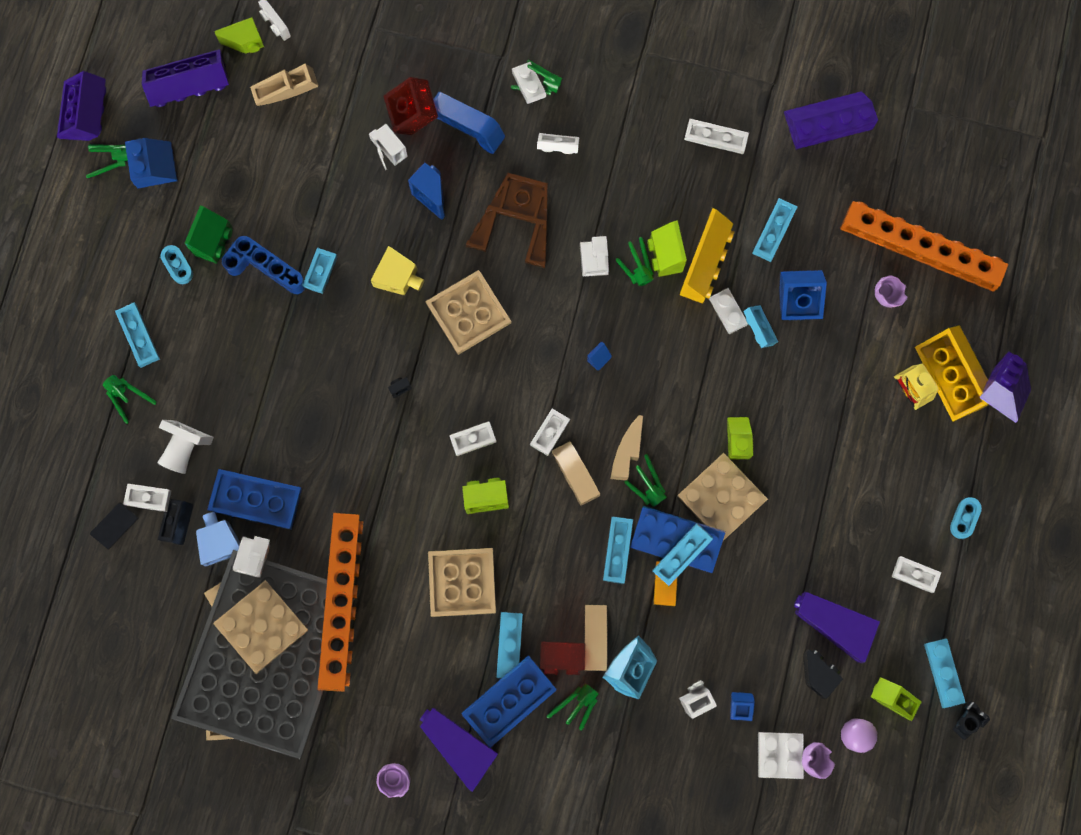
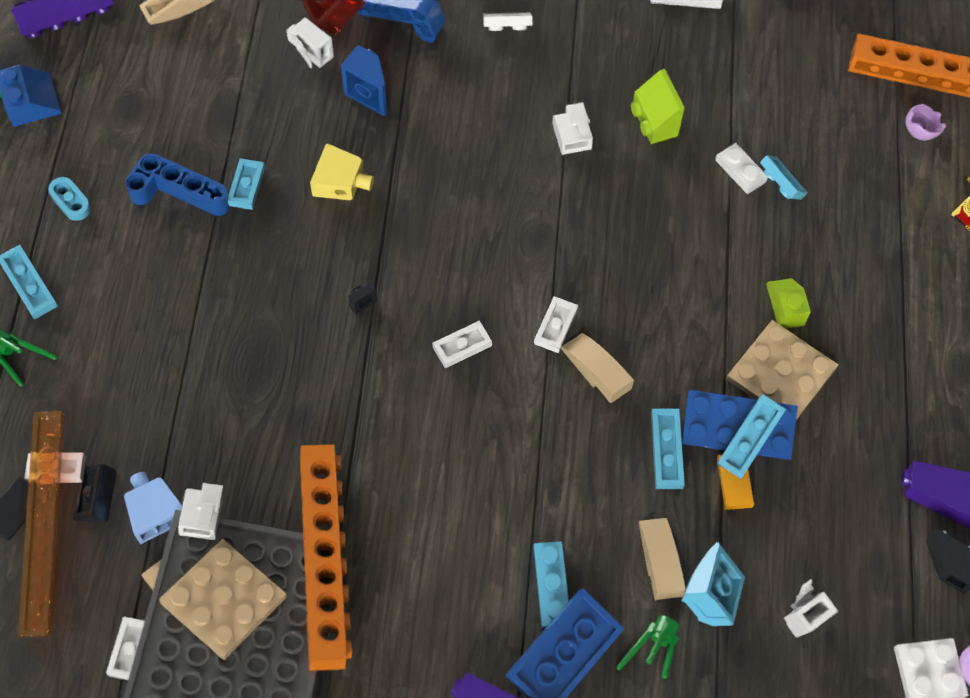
camera: 10 degrees left, 15 degrees down
white plant [157,420,214,474] -> none
green slope [185,205,233,264] -> none
blue plate [207,469,302,530] -> none
tan plate [425,270,511,355] -> none
tan plate [428,548,496,617] -> none
lime slope [462,478,509,514] -> none
reddish brown wing [466,173,548,268] -> none
clear red brick [540,642,586,675] -> none
blue slope [587,342,612,371] -> none
tan slope [610,415,643,480] -> none
green plant [616,237,654,287] -> none
green plant [625,454,667,507] -> none
yellow slope [680,208,735,304] -> none
blue slope [730,692,755,721] -> none
medium azure plate [752,198,797,262] -> none
blue slope [779,270,827,320] -> none
none -> clear orange plate [18,411,64,638]
none -> white plate [106,617,144,680]

